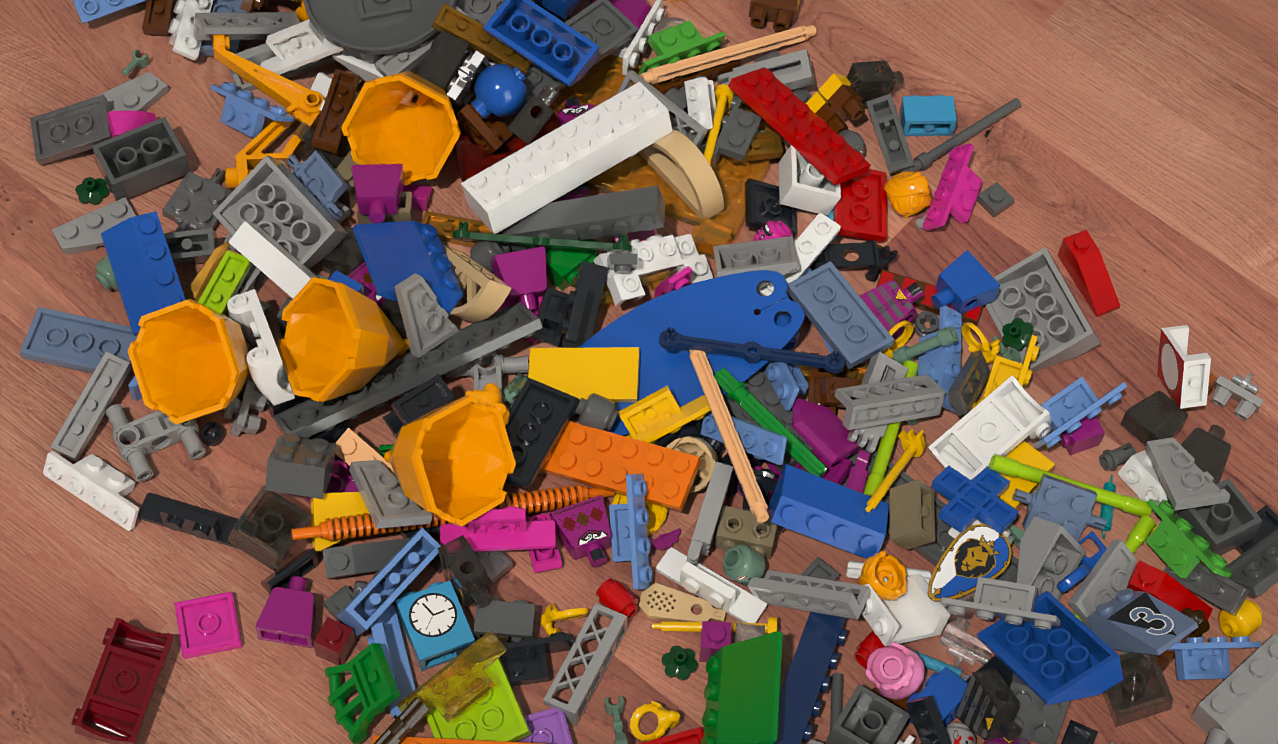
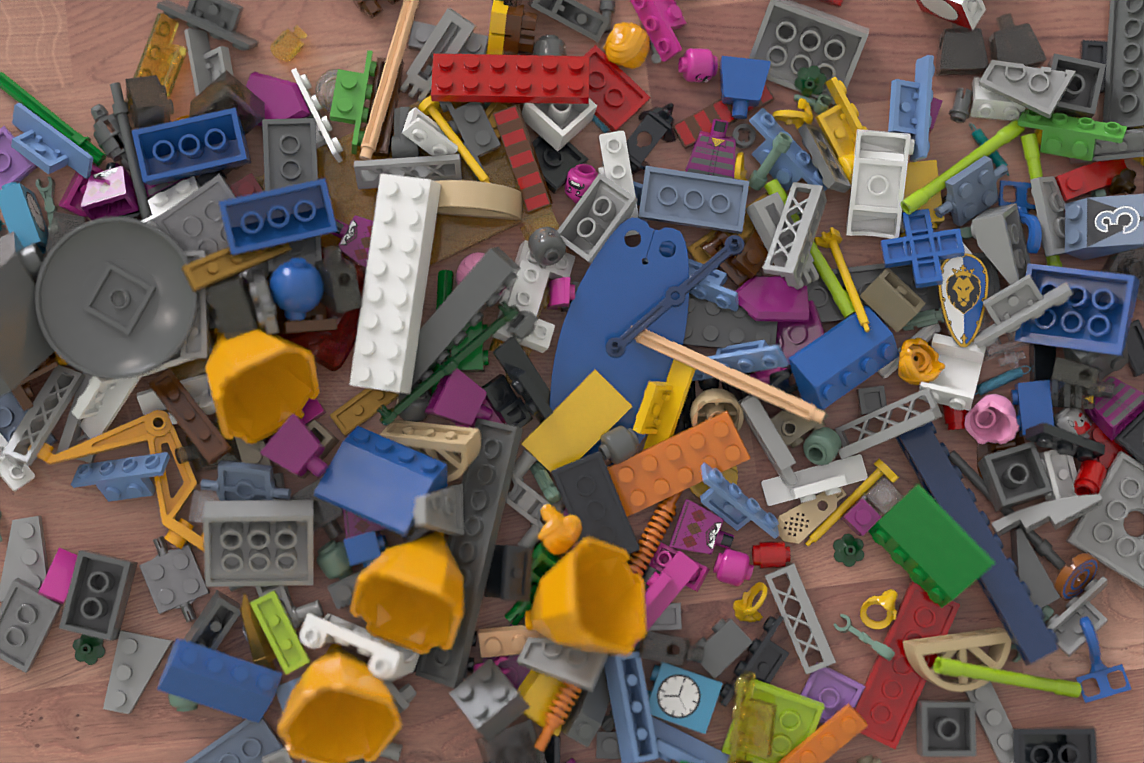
camera: 45 degrees left, 25 degrees up
white brick [229,221,317,298] -> none
magenta piece [649,528,681,551] -> none
green axle [714,367,827,477] -> none
magenta bar [846,450,870,493] -> none
none -> tile [493,104,553,213]
none -> dark grey head [528,227,566,266]
none -> dark pink head [678,48,718,83]
none -> dark pink head [713,549,754,587]
none -> sand green axle [903,307,945,331]

